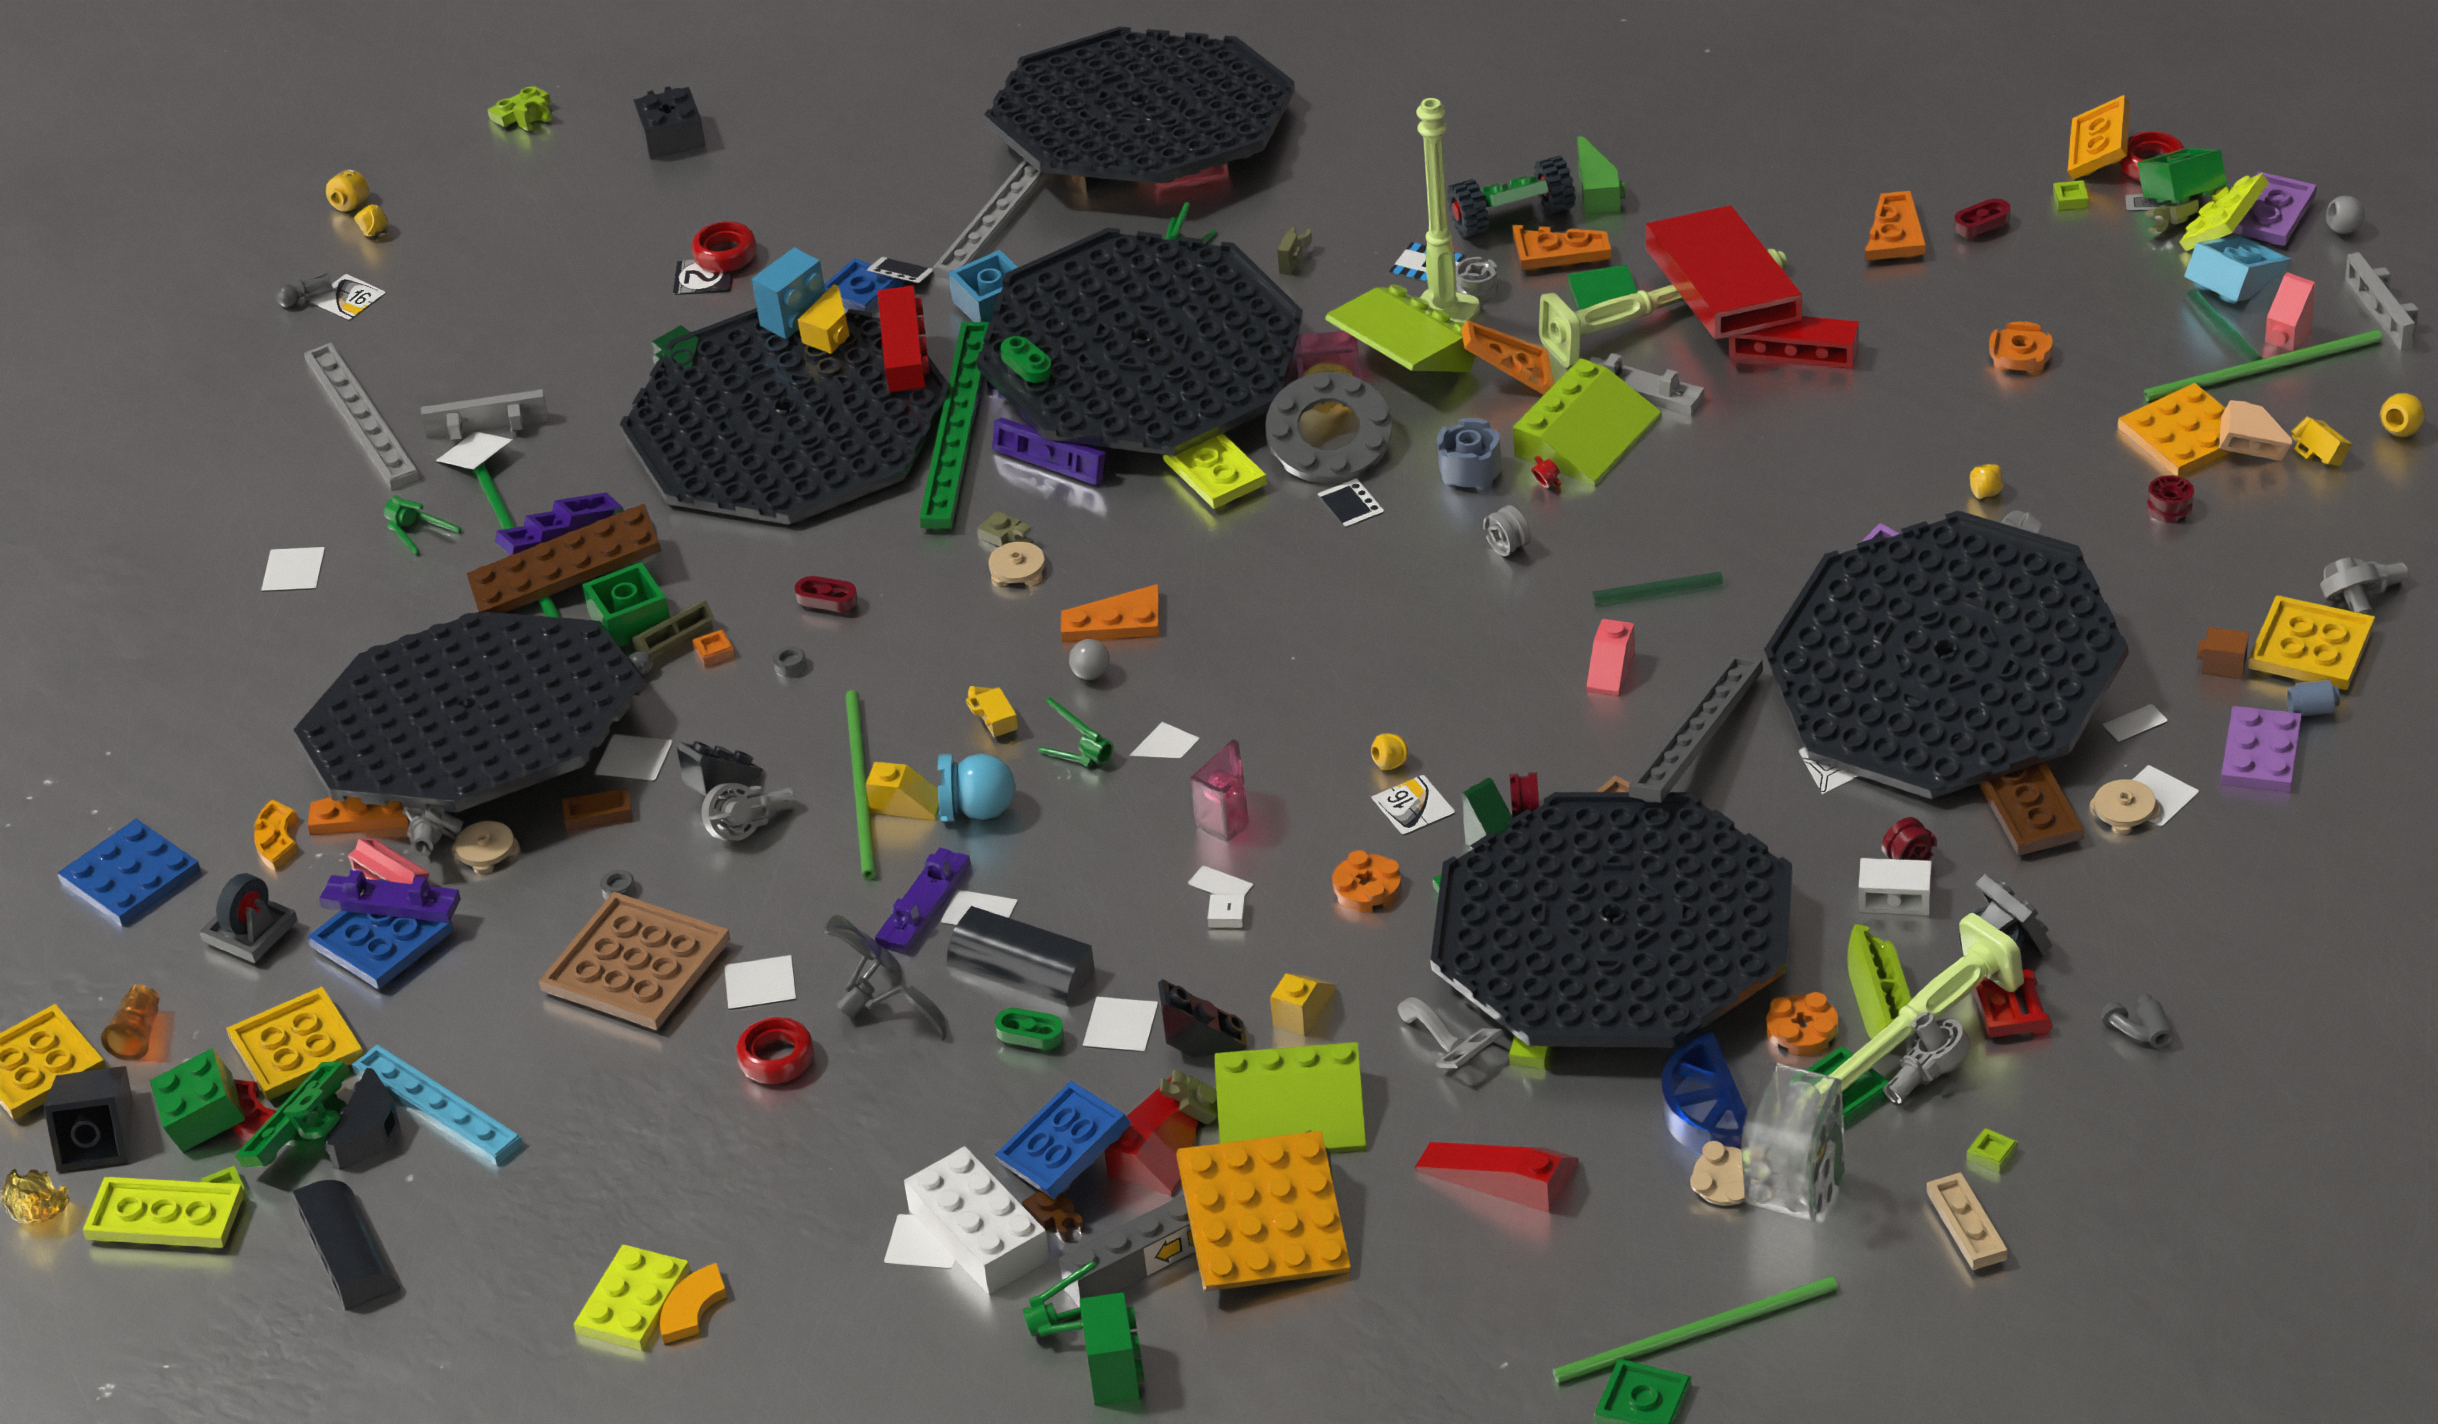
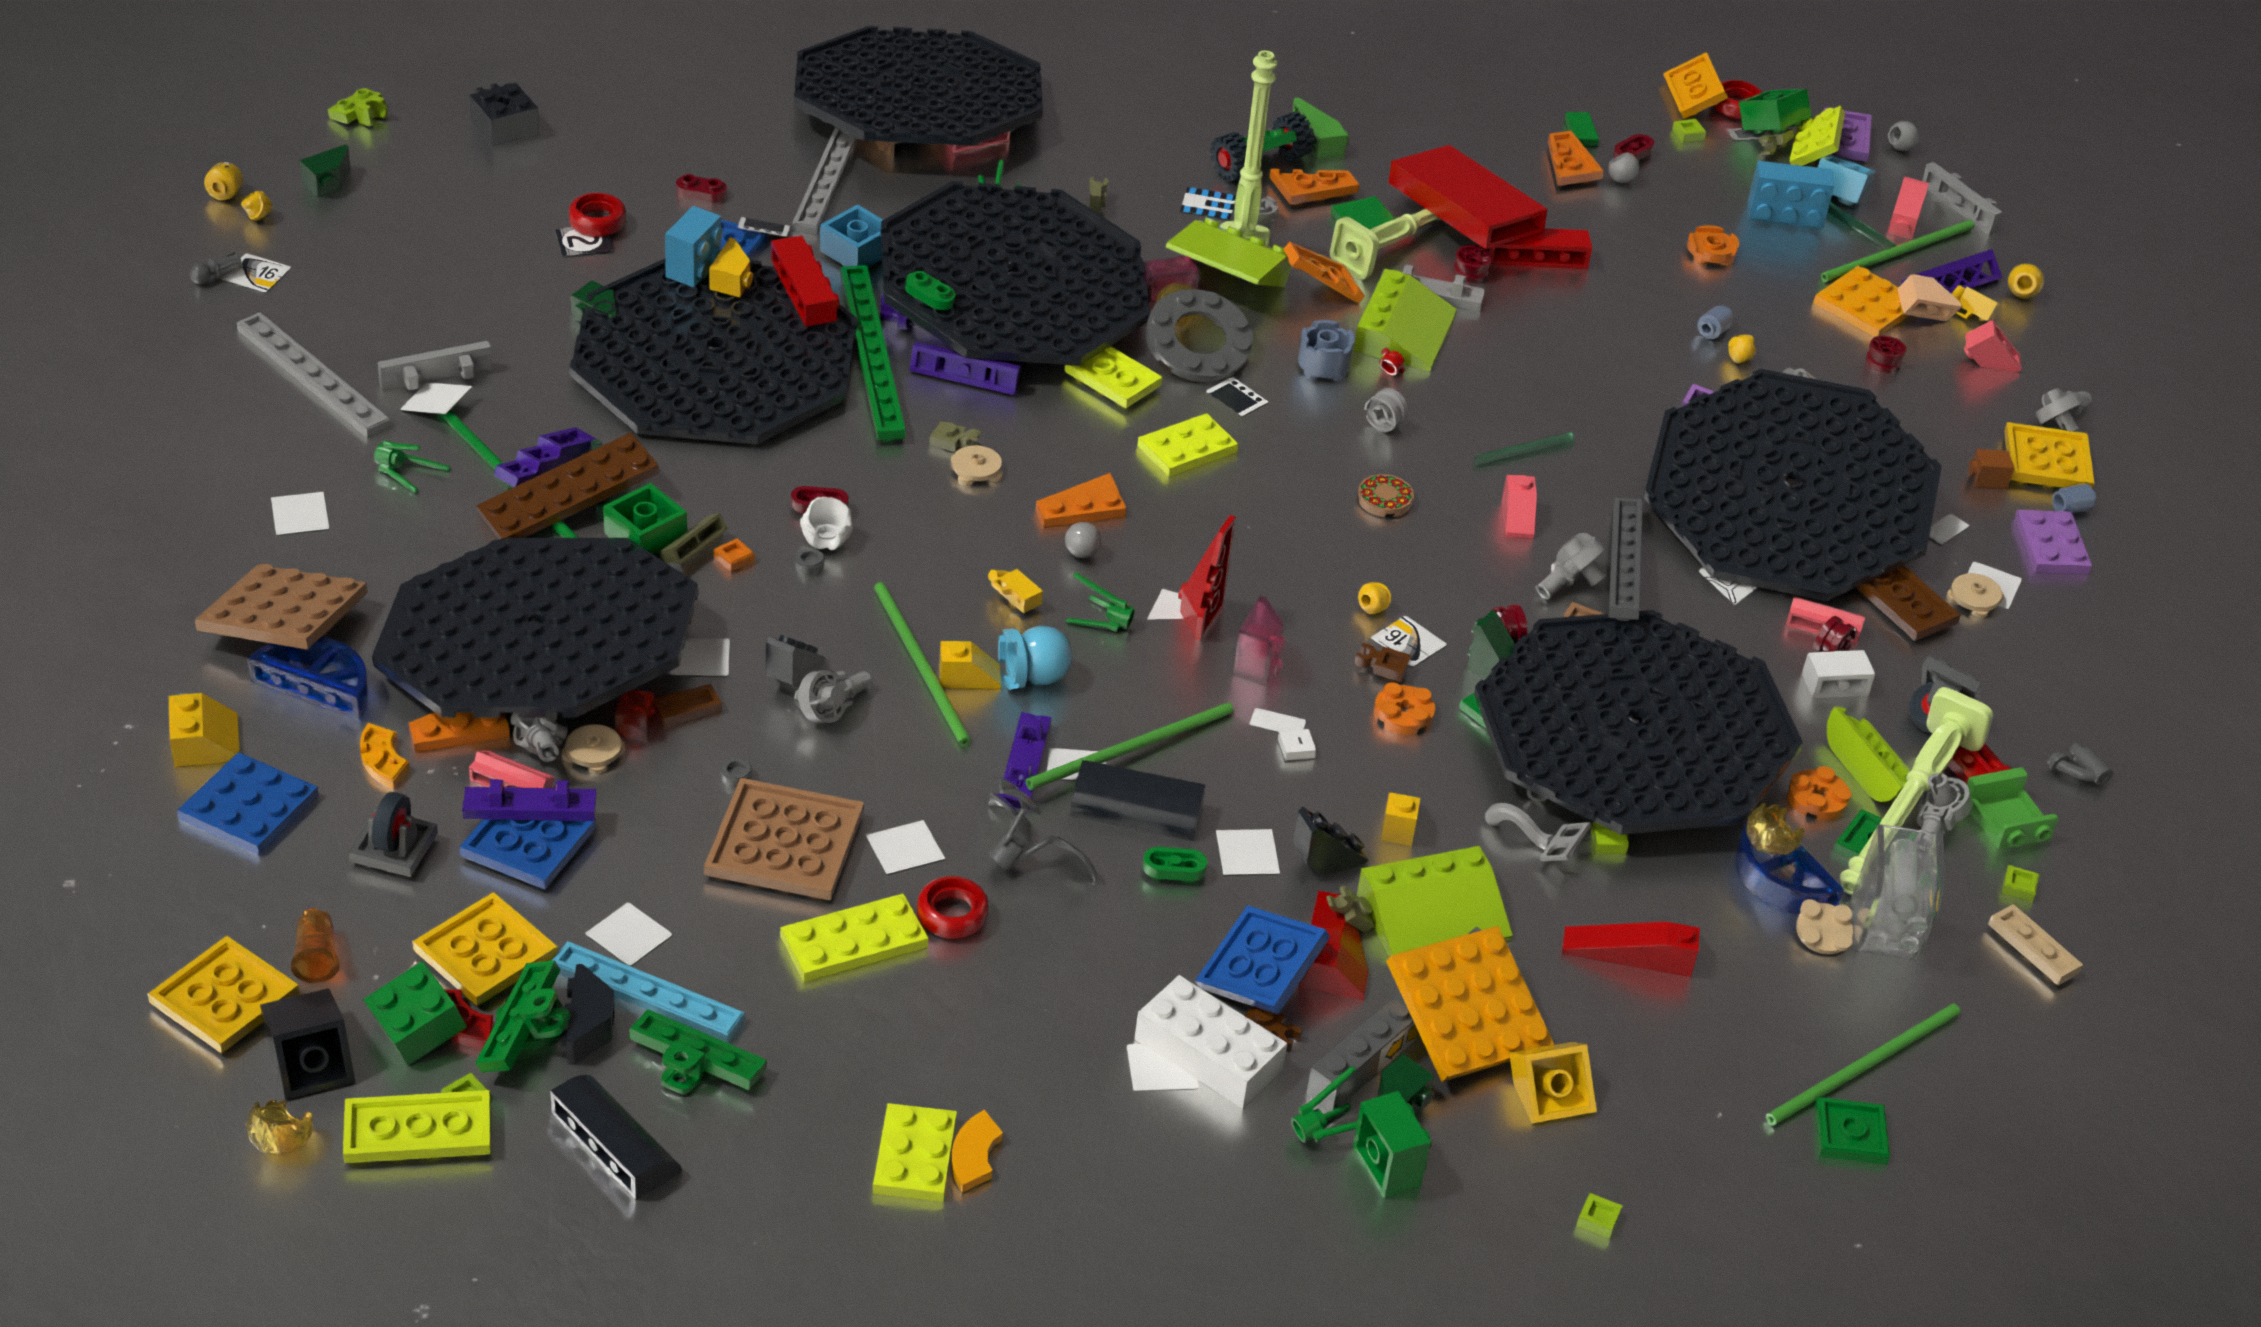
camera: 25 degrees left, 0 degrees up
none -> yellow slope [169,693,240,767]
none -> medium nougat plate [195,564,368,650]
none -> clear blue window [248,636,369,720]
none -> dark green slope [299,144,351,197]
none -> white sticker [586,903,672,966]
none -> clear red brick [615,690,654,741]
none -> green plate [629,1009,767,1094]
none -> dark red plate [676,174,727,203]
none -> neon yellow plate [780,893,928,982]
none -> white hair [800,497,853,550]
none -> bright green piece [1026,702,1234,790]
none -> neon yellow plate [1137,413,1238,477]
none -> red wedge [1178,515,1236,641]
none -> reddish brown plate [1355,643,1412,682]
none -> tile [1358,474,1414,517]
none -> dark green slope [1377,1054,1435,1112]
none -> dark red wheel [1453,245,1492,283]
none -> yellow slope [1509,1042,1597,1123]
none -> light grey pin [1536,533,1606,600]
none -> green tile [1564,112,1599,147]
none -> light grey piece [1608,153,1639,184]
none -> sand blue brick [1697,306,1734,339]
none -> clear yellow hair [1746,803,1805,855]
none -> dark azure brick [1747,161,1834,228]
none -> coral piece [1786,597,1865,645]
none -> dark purple fence [1901,249,2002,293]
none -> bright green panel [1962,767,2059,850]
none -> coral slope [1964,320,2022,372]

